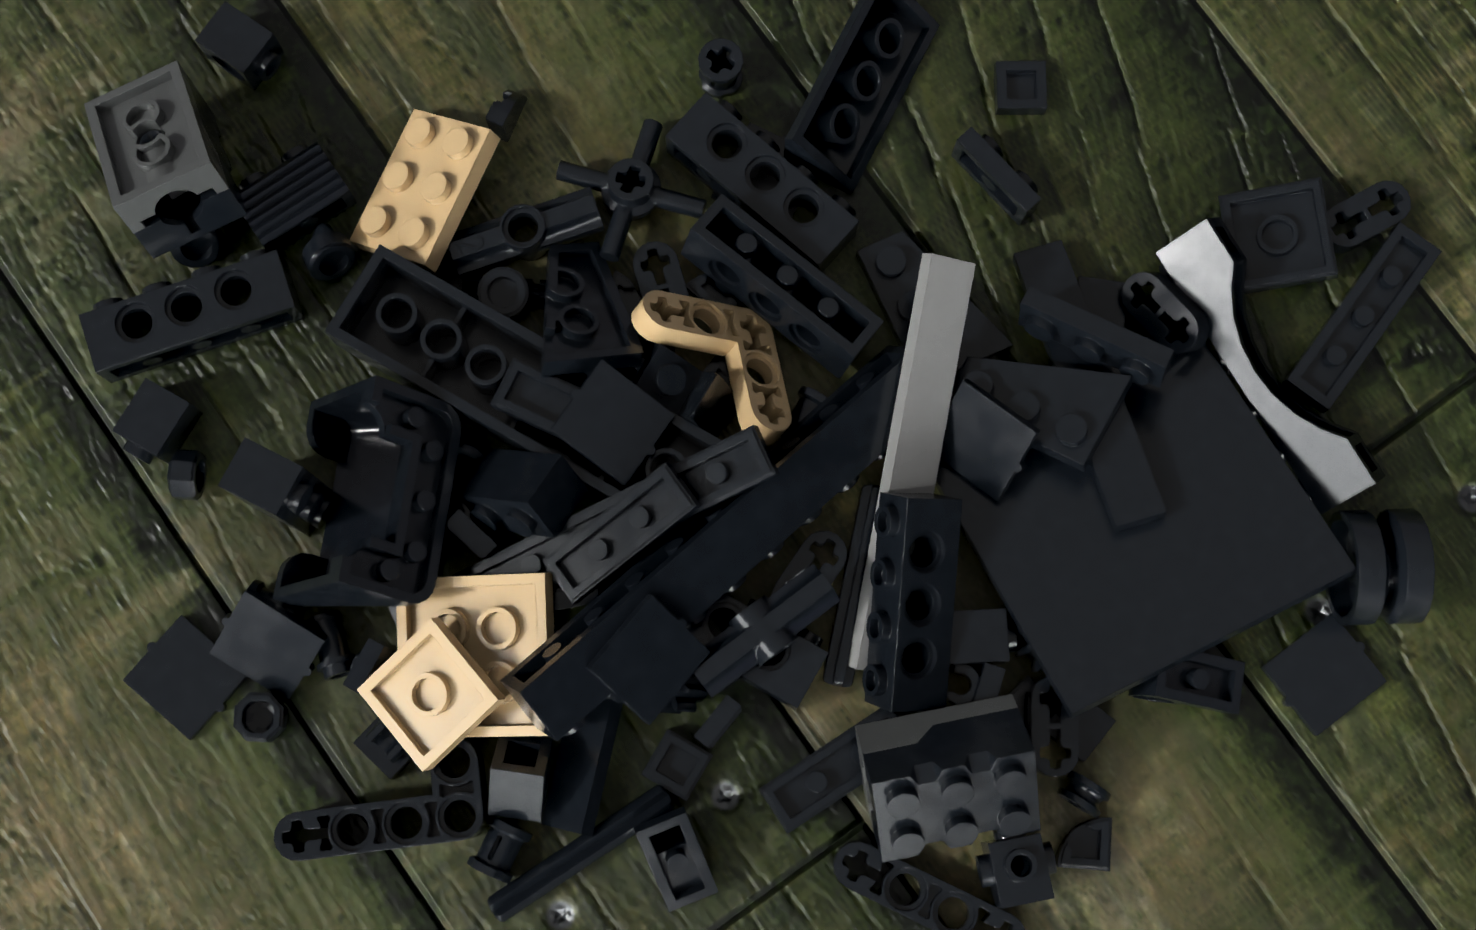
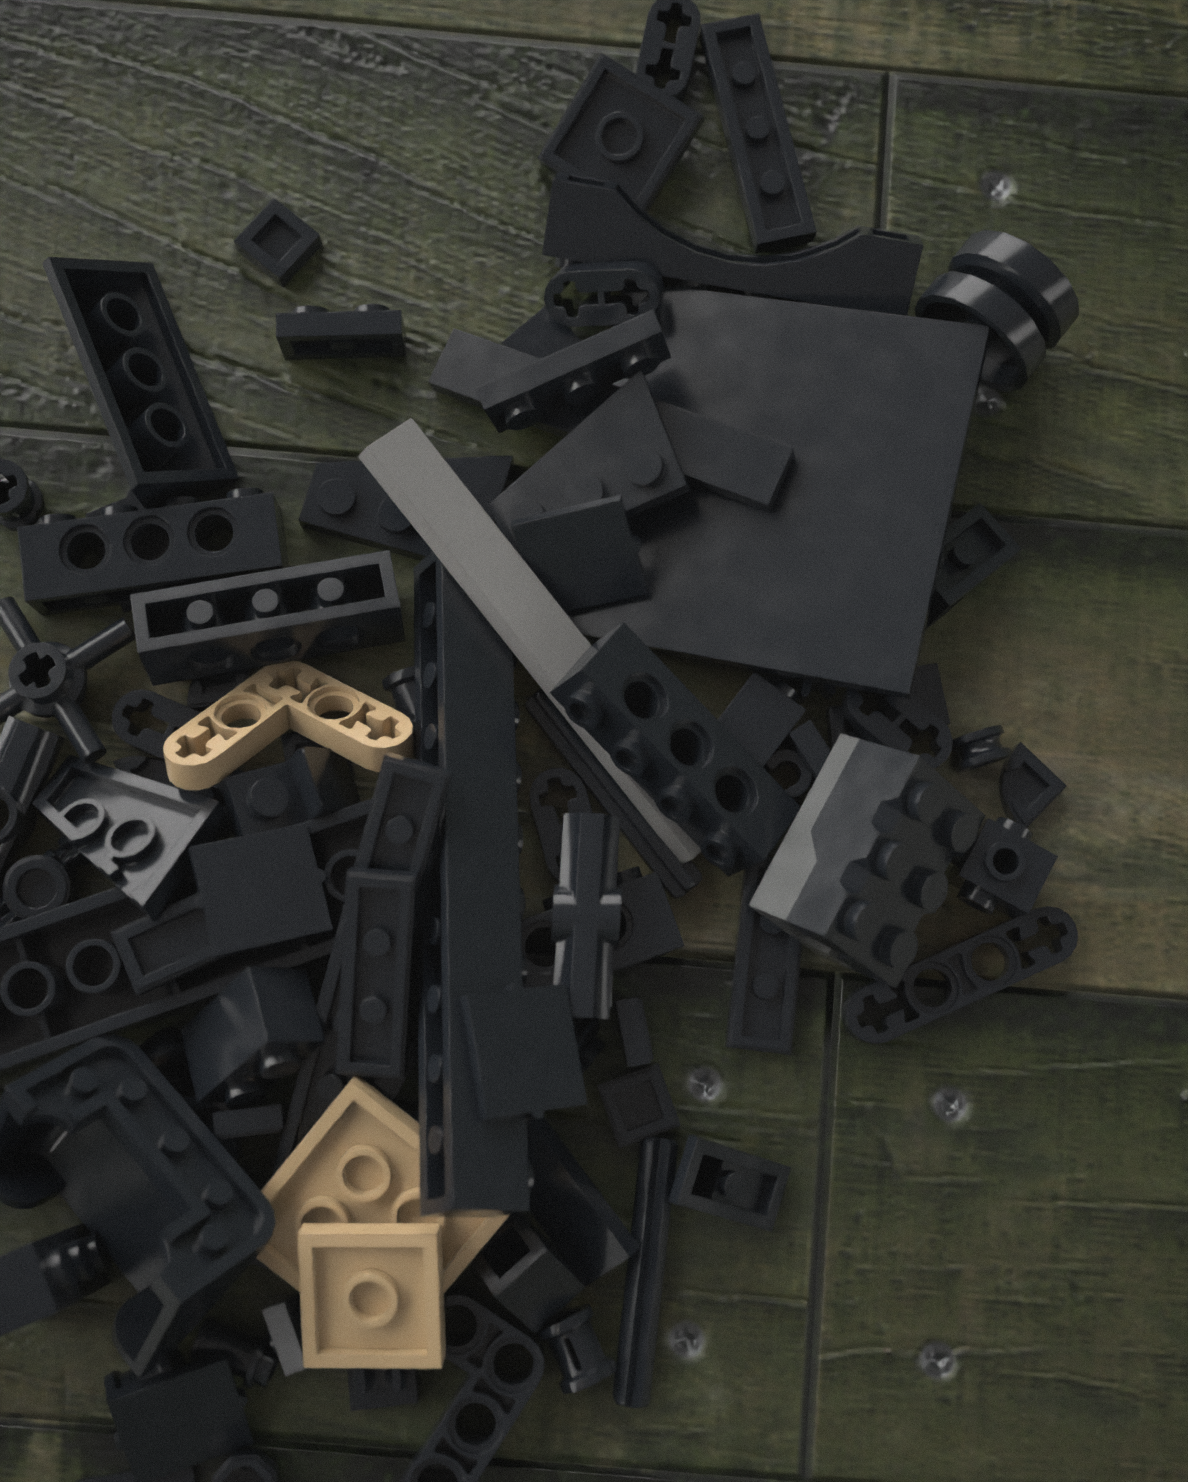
camera: 55 degrees left, 0 degrees up
black piece [1260,613,1387,736] -> none

